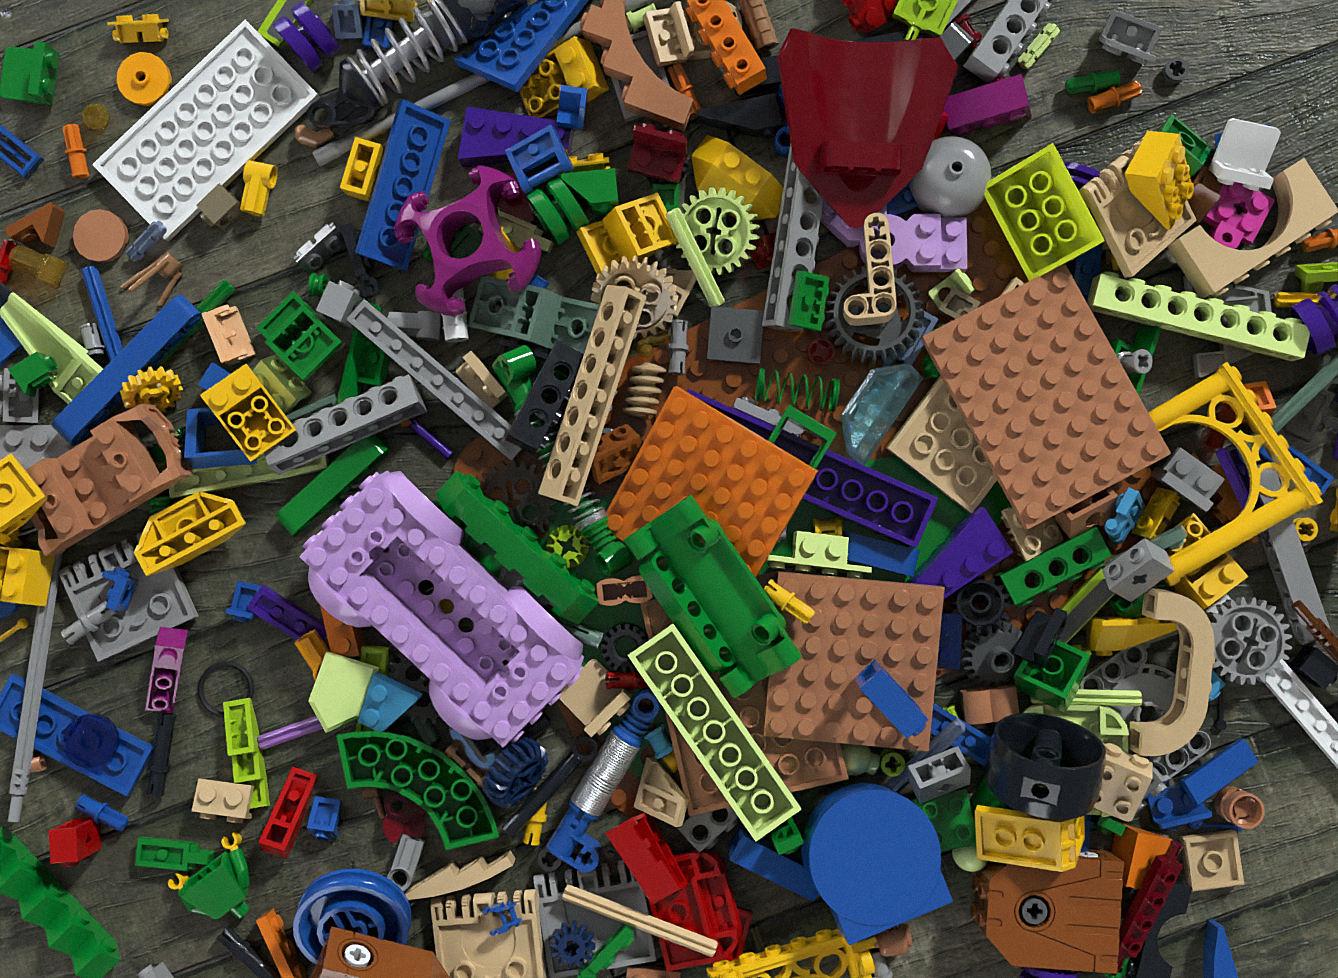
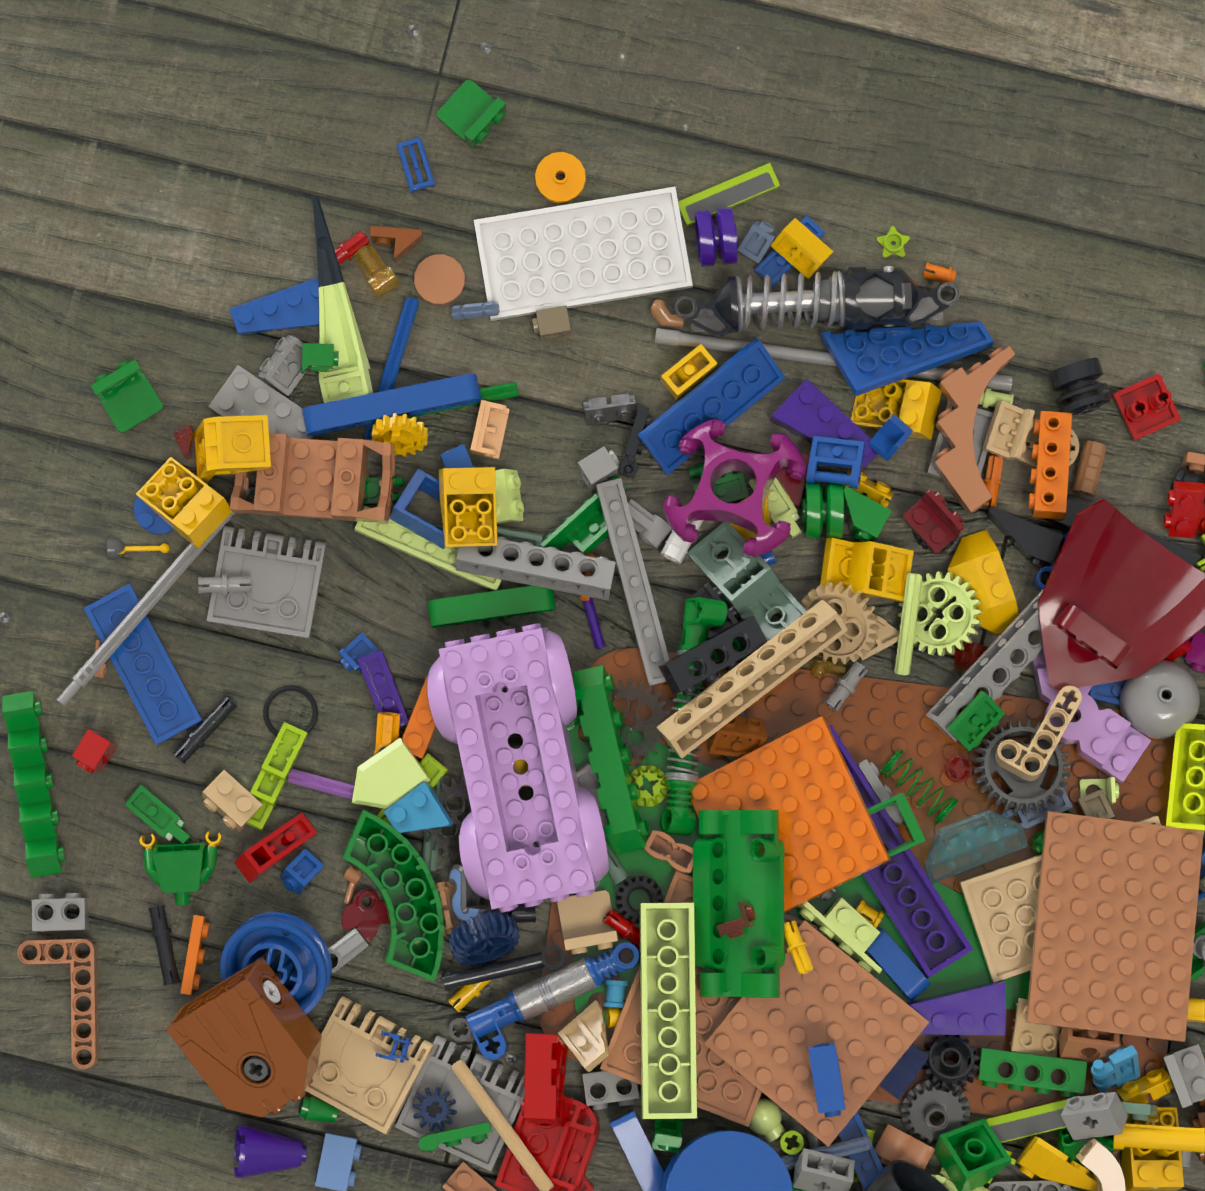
camera: 25 degrees right, 5 degrees down
orange axle [63,124,90,179] -> none
clear blue tile [63,713,119,768] -> none
blue axle [74,794,129,831] -> none
light grey pin [79,323,105,359] -> none
clear yellow plate [82,103,110,130] -> none
blue bracket [102,567,139,611] -> none
yellow hinge [107,14,169,44] -> none
medium nougat plant [120,251,183,307] -> none
yellow wedge [134,491,246,576] -> none
magenta slope [145,627,188,713] -> none
green bush [147,496,173,513] -> none
yellow piece [240,160,278,216] -> none
green bracket [256,291,344,381] -> none
green bush [308,273,328,297] -> none
tan slope [405,850,516,900] -> none
tan bracket [456,351,508,409] -> none
tan piece [623,361,666,420] -> none
green plate [653,184,679,212] -> none
dark grey plate [707,306,764,365] -> none
black panel [1014,607,1067,668] -> none
none -> clear red bracket [717,900,756,939]

